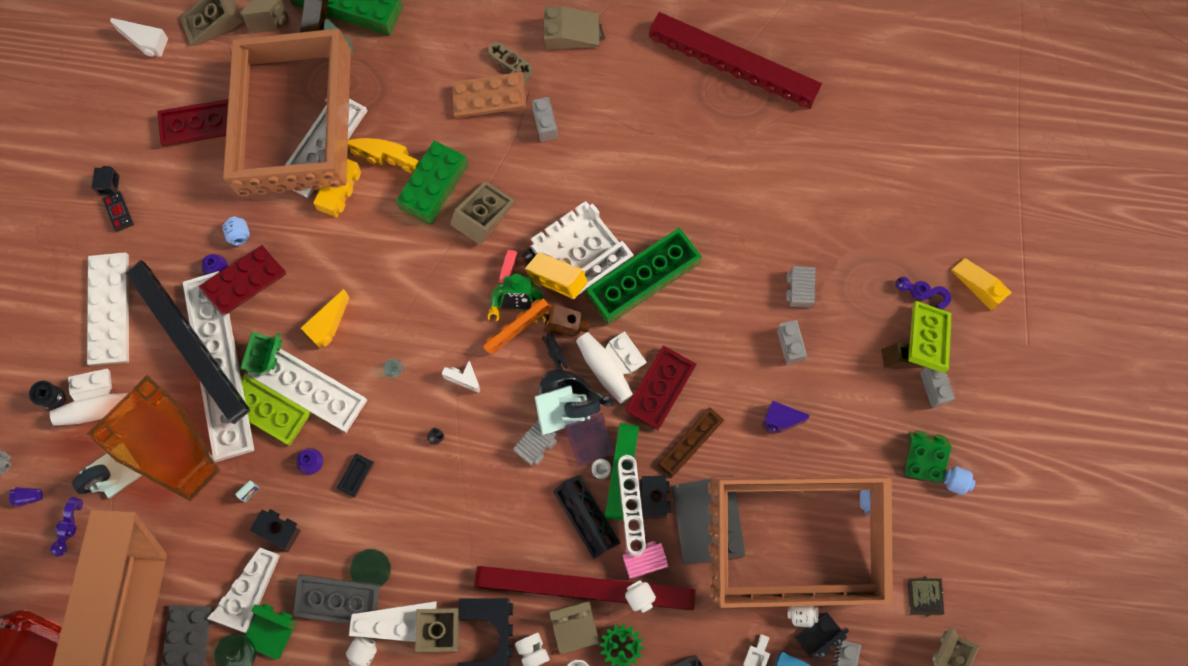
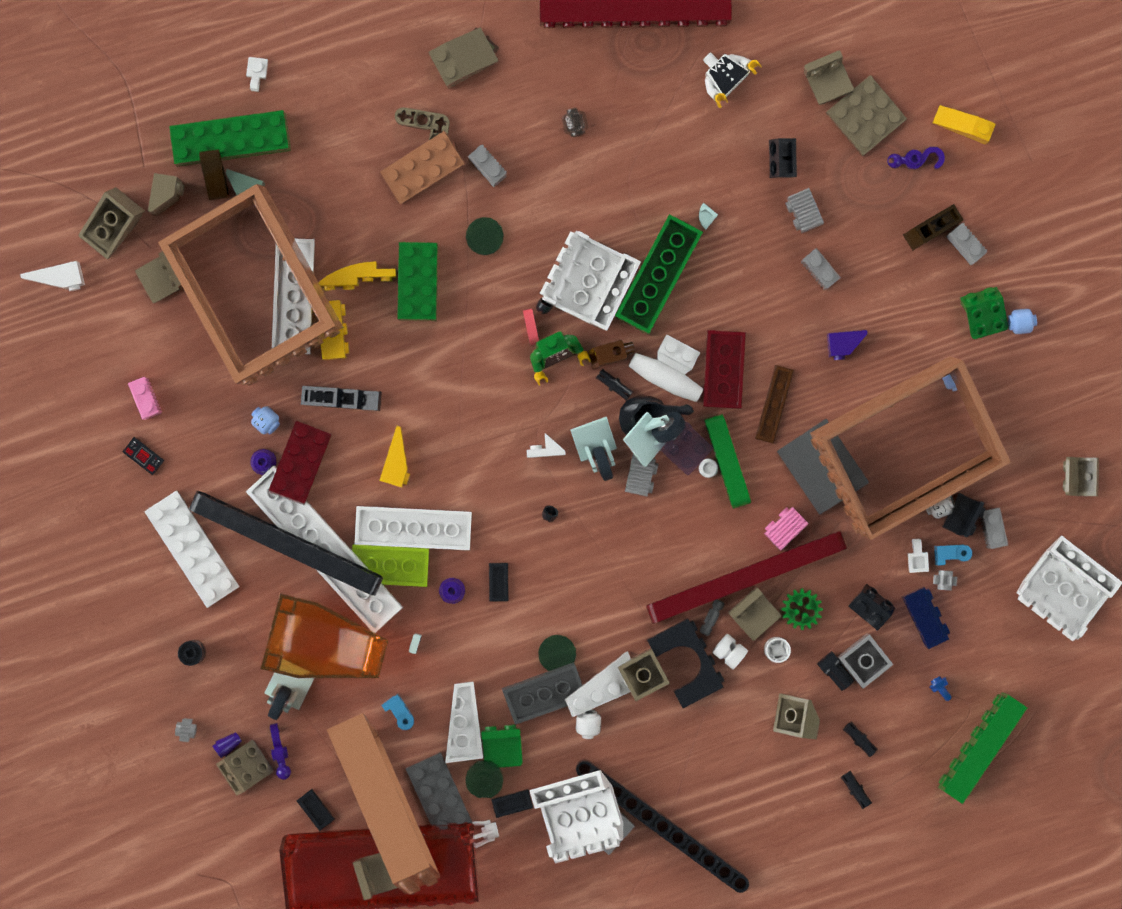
camera: 30 degrees left, 15 degrees up
white plate [50,368,135,426] -> none
black brick [92,166,120,196] -> none
dark red plate [157,99,229,147] -> none
green bracket [240,331,283,376] -> none
black brick [249,509,301,552] -> none
clear light blue plate [384,359,403,378] -> none
dark tan slope [450,181,515,245] -> none
orange plate [483,298,551,354] -> none
yellow brick [525,252,588,299] -> none
black fence [553,476,620,559] -> none
white beam [618,455,646,557] -> none
white head [625,580,656,613] -> none
black brick [641,476,671,519] -> none
lime plate [908,301,952,374] -> none
piece [908,576,944,617] -> none
none -> bright pink brick [128,377,162,420]
none -> dark tan bracket [135,251,183,303]
none -> dark tan bracket [216,740,274,796]
none -> black tile [296,789,335,831]
none -> black slope [301,386,382,411]
none -> dark azure leg [381,694,414,730]
none -> clear green tile [466,217,504,256]
none -> clear smoke head [562,108,588,137]
none -> light aqua plate [570,417,617,481]
none -> light aqua tile [699,203,718,230]
none -> dark grey axle [699,599,725,636]
none -> torso [703,52,762,108]
none -> black brick [769,138,797,178]
none -> dark tan bracket [804,50,854,105]
none -> dark tan plate [826,75,907,156]

